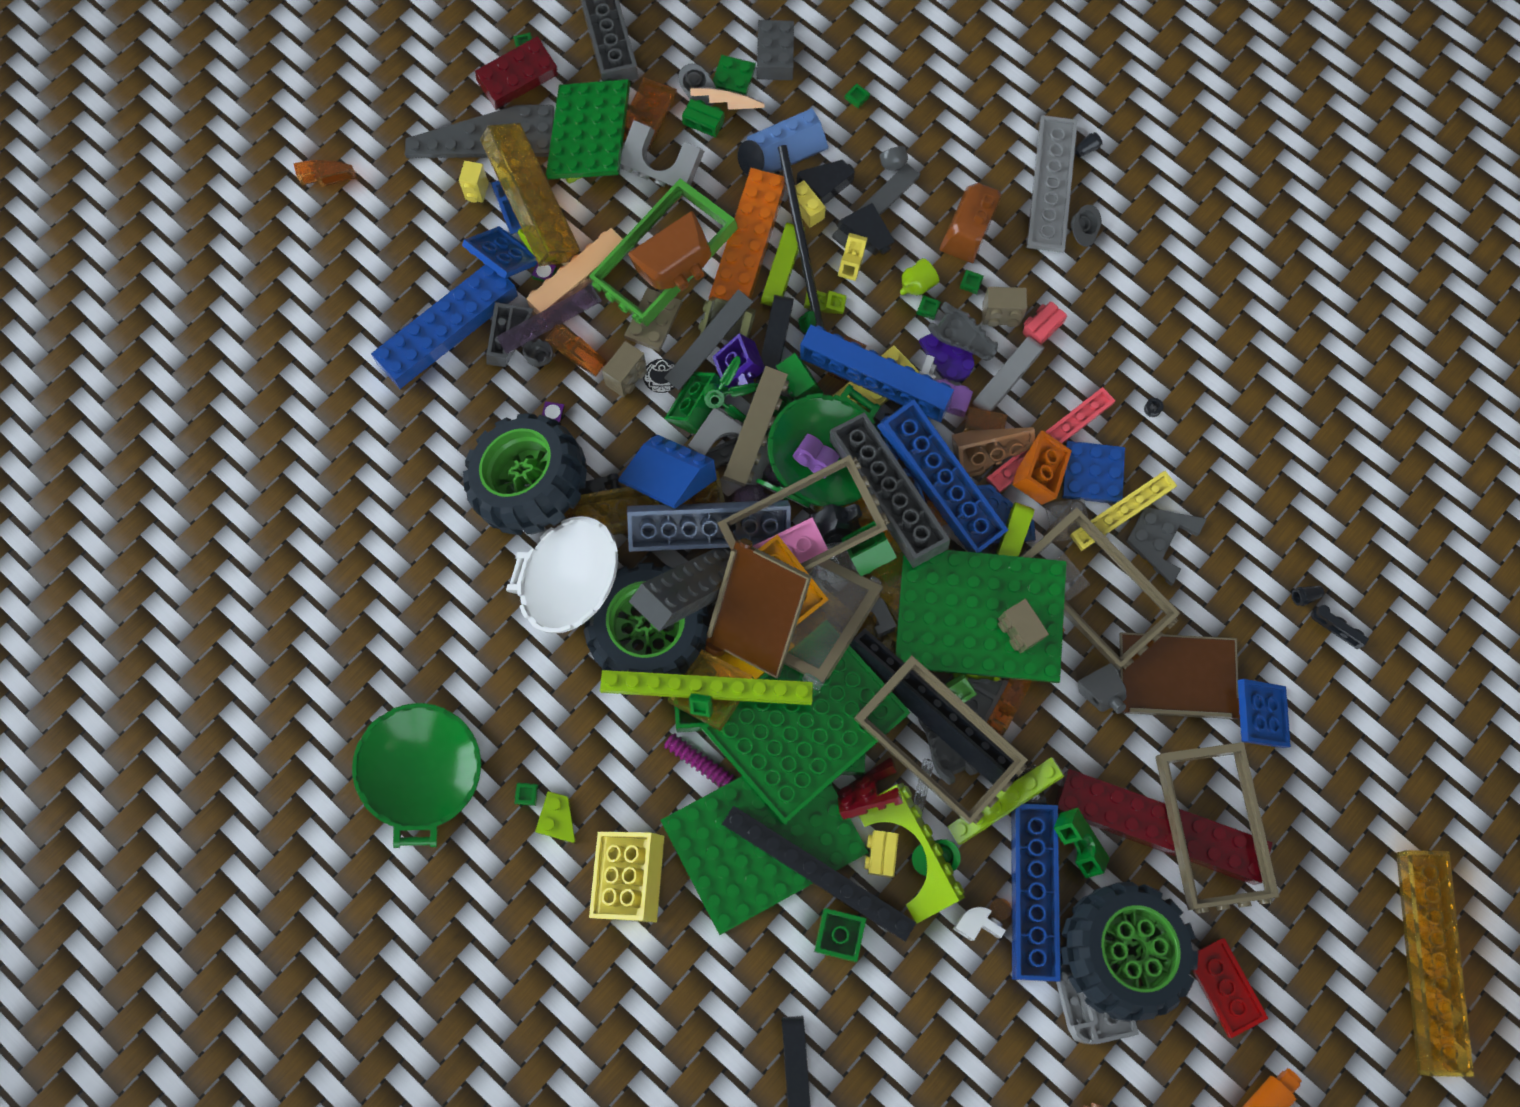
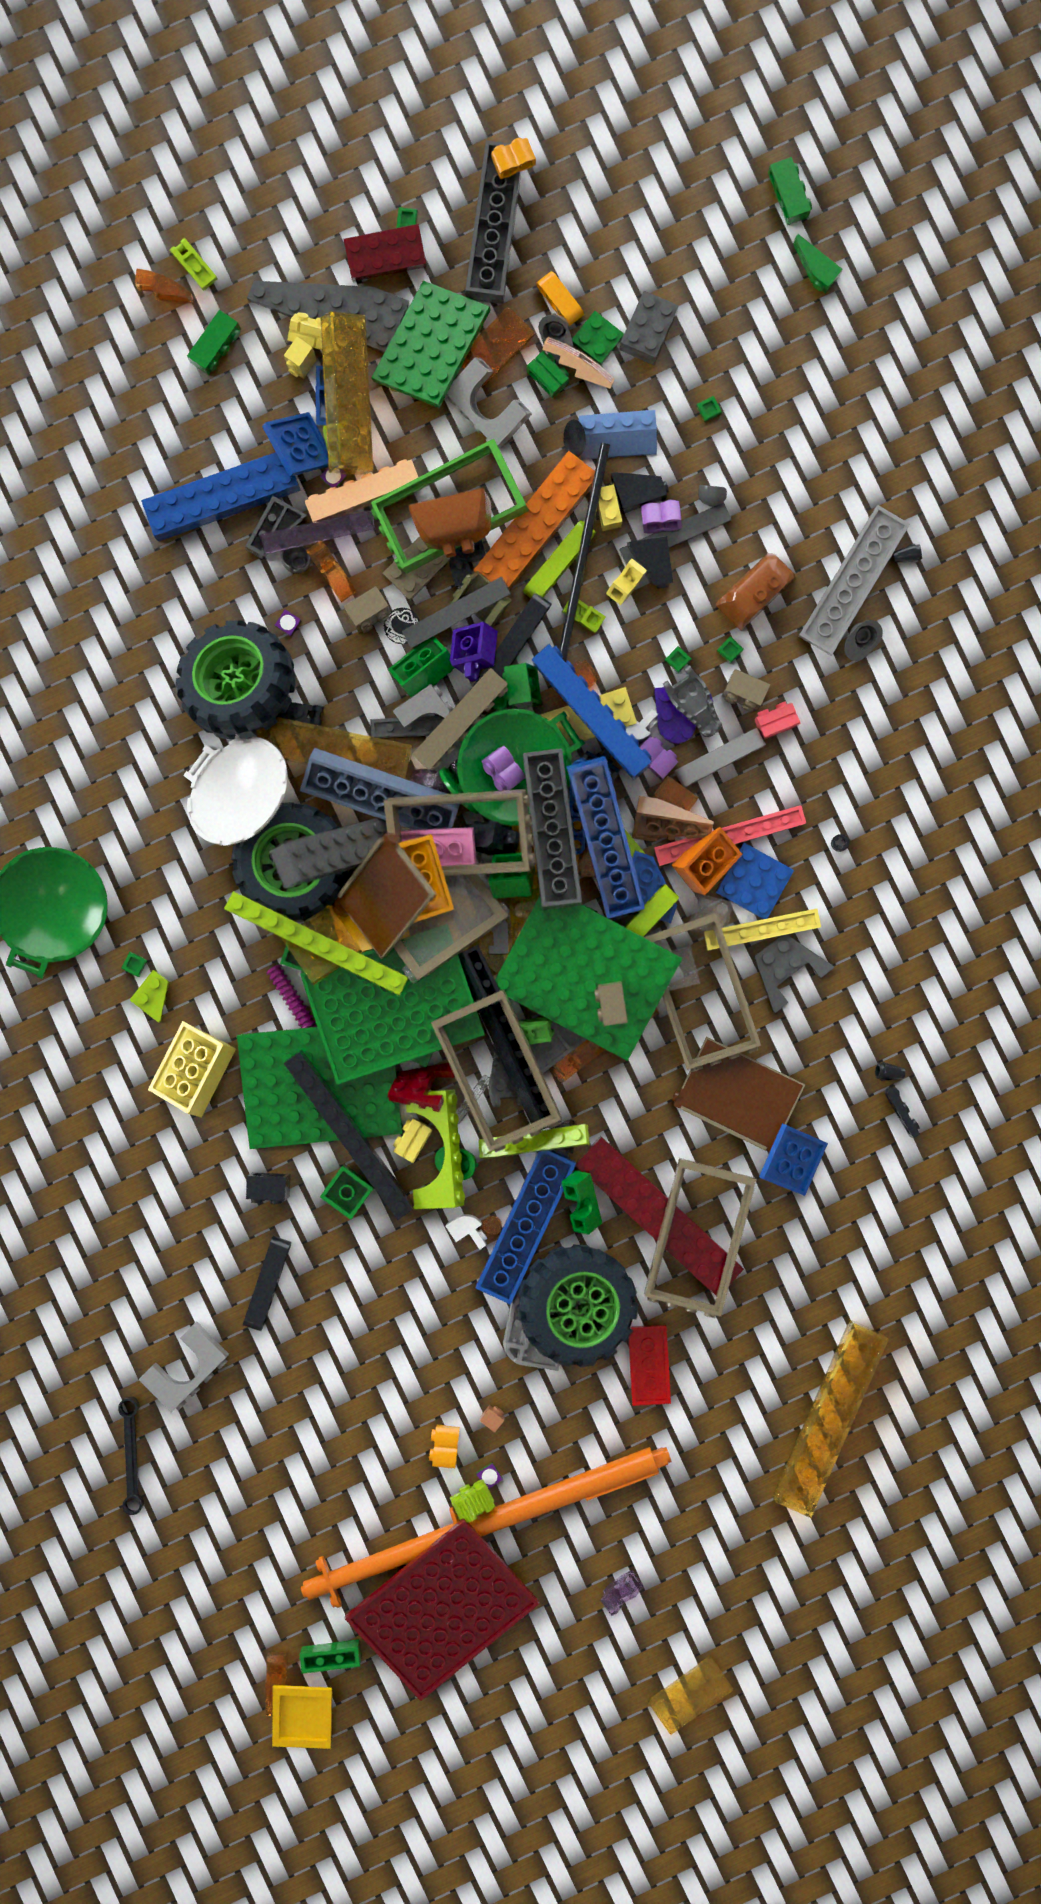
camera: 30 degrees right, 15 degrees up
blue slope [619,435,717,509] -> none
green tile [689,693,713,717] -> none
green plant [703,356,759,424] -> none
green tile [798,311,816,333] -> none
lime piece [900,258,939,296] -> none
dark grey torso [1078,663,1126,714] -> none
none -> lime plate [170,238,218,291]
none -> green brick [187,310,241,375]
none -> black brick [246,1172,291,1204]
none -> light yellow brick [288,313,332,351]
none -> black plate [449,540,486,587]
none -> light orange beam [536,271,584,326]
none -> medium lavender brick [641,500,682,533]

